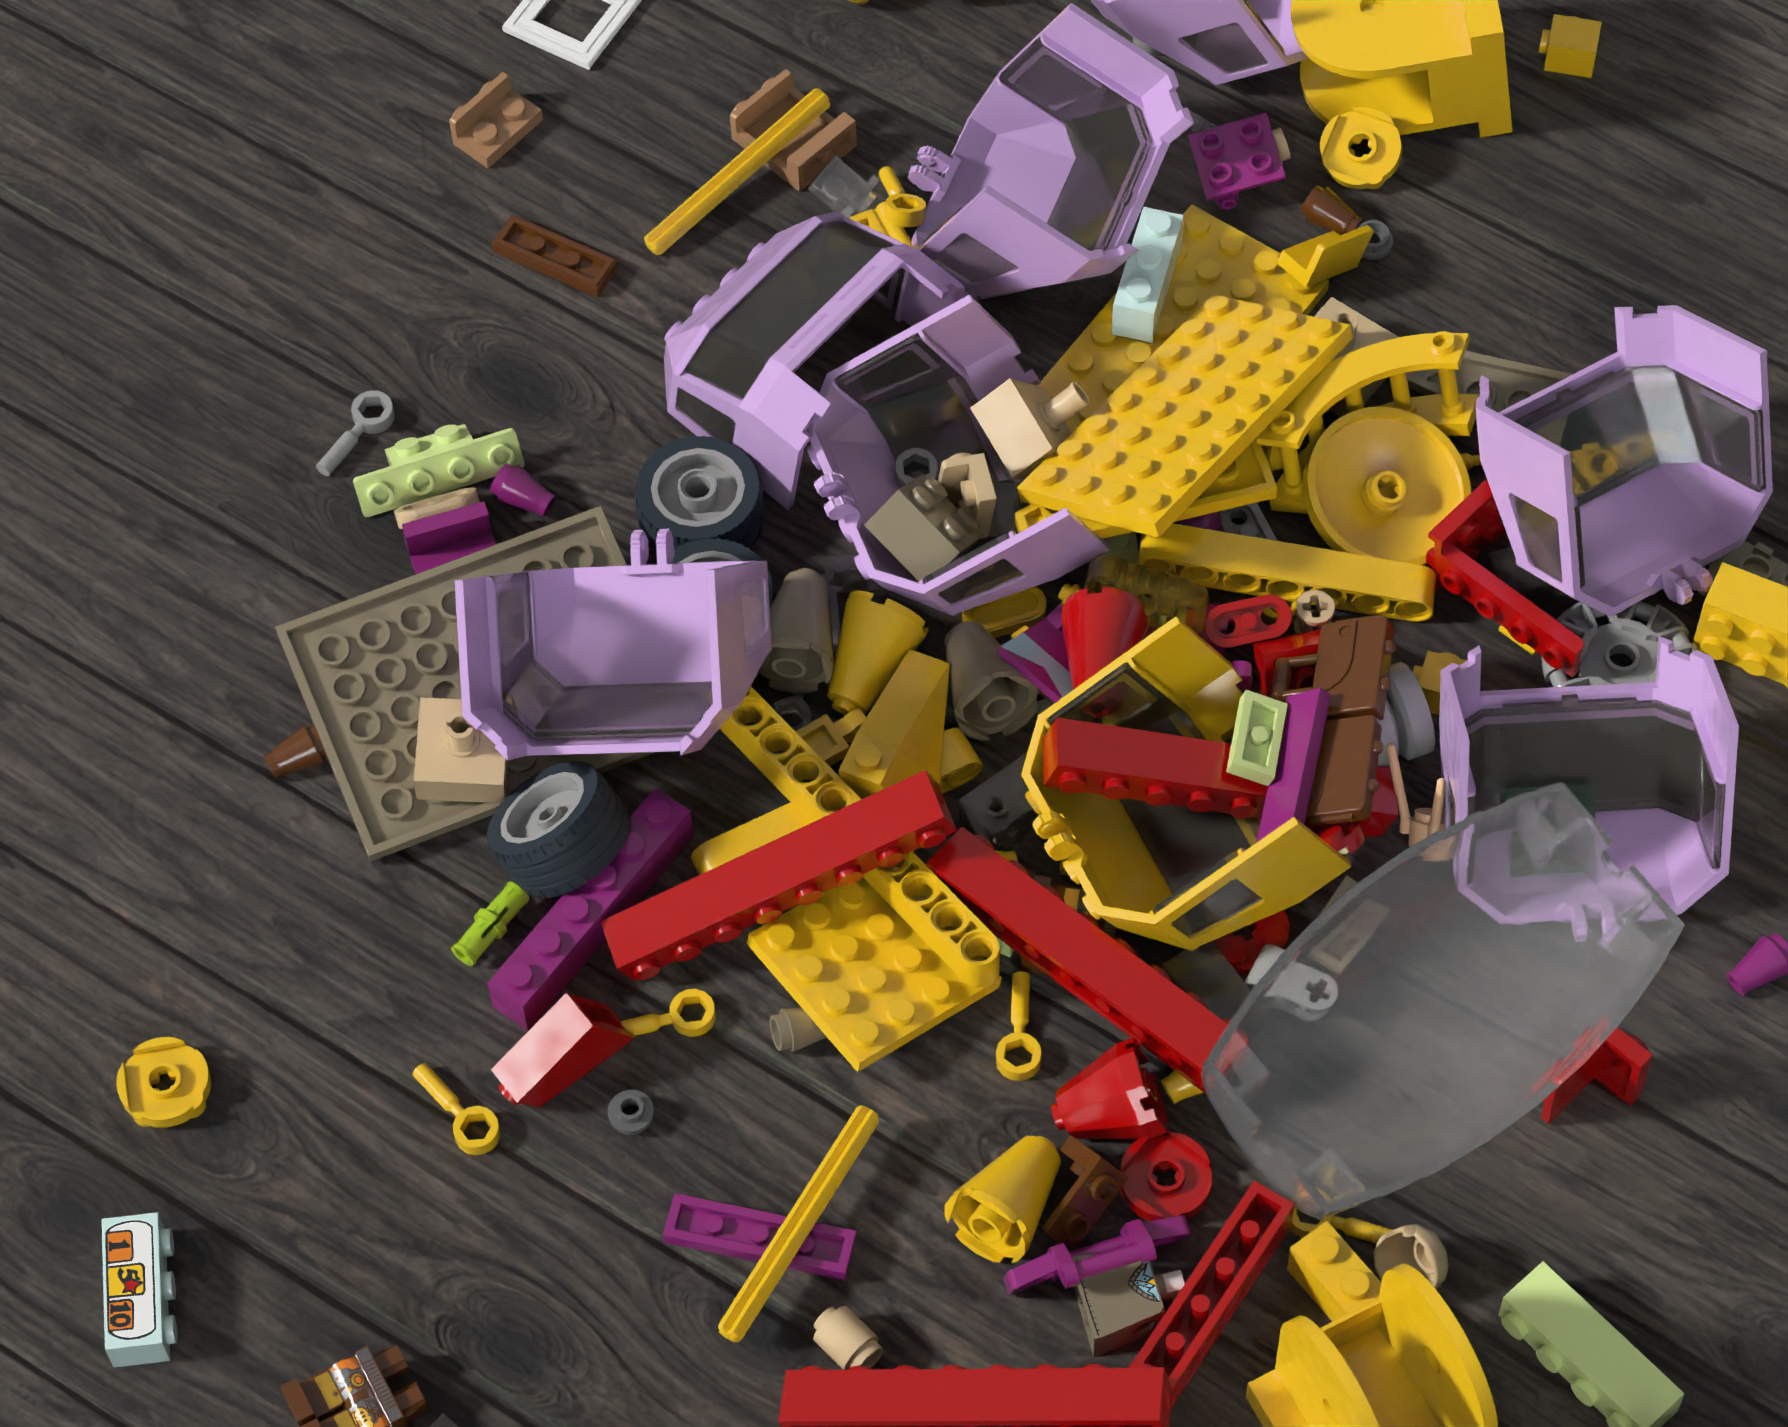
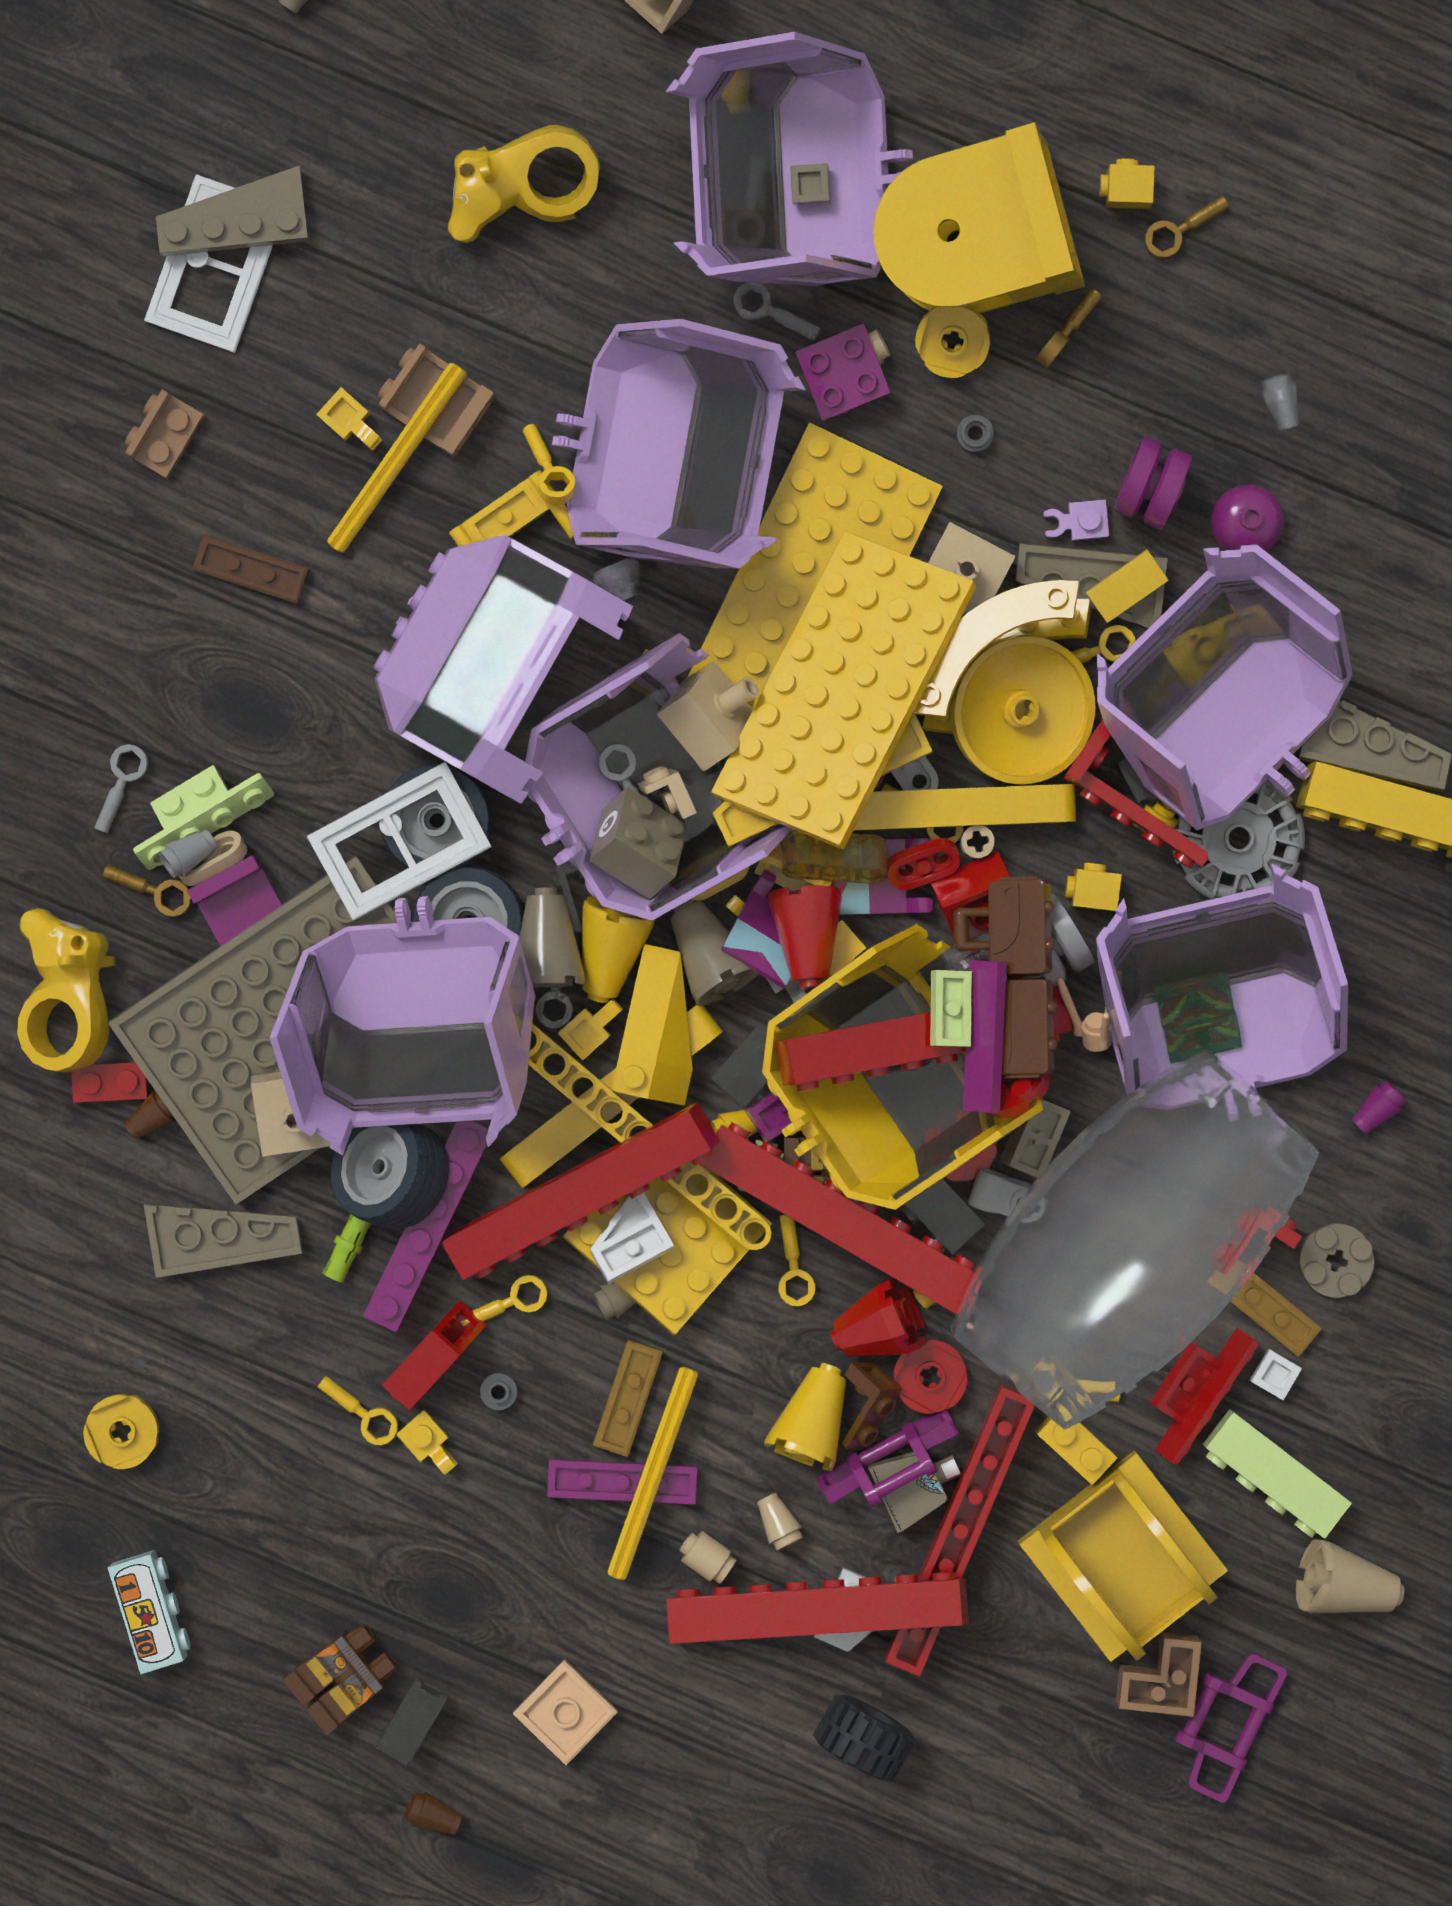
camera: 15 degrees left, 30 degrees up
magenta cone [490,463,557,517] -> none
clear bracket [808,155,880,217] -> none
light aqua brick [1112,207,1184,343] -> none
yellow panel [1277,225,1374,288] -> none
reddish brown cone [1300,185,1363,235] -> none
tan hair [1373,1224,1449,1289] -> none
none -> yellow animal [17,908,115,1072]
none -> red plate [71,1062,149,1103]
none -> pearl gold piece [102,864,192,917]
none -> dark tan wing [144,1204,303,1278]
none -> light grey cone [159,829,217,878]
none -> white door [307,761,492,921]
none -> yellow plate [316,387,383,451]
none -> yellow plate [396,1409,458,1475]
none -> white wing [590,1193,674,1284]
none -> pearl gold tile [593,1339,663,1457]
none -> magenta bracket [745,1090,792,1142]
none -> tan cone [757,1493,803,1551]
none -> pearl gold piece [1035,289,1103,368]
none -> lavender plate [1043,499,1109,541]
none -> yellow tile [1086,549,1169,623]
none -> magenta wheel [1113,436,1192,530]
none -> pearl gold piece [1144,195,1230,259]
none -> red bracket [1149,1328,1259,1465]
none -> pearl gold tile [1211,1262,1322,1357]
none -> white plate [1250,1348,1302,1400]
none -> clear cone [1260,373,1300,430]
none -> dark tan plate [1298,1223,1374,1298]

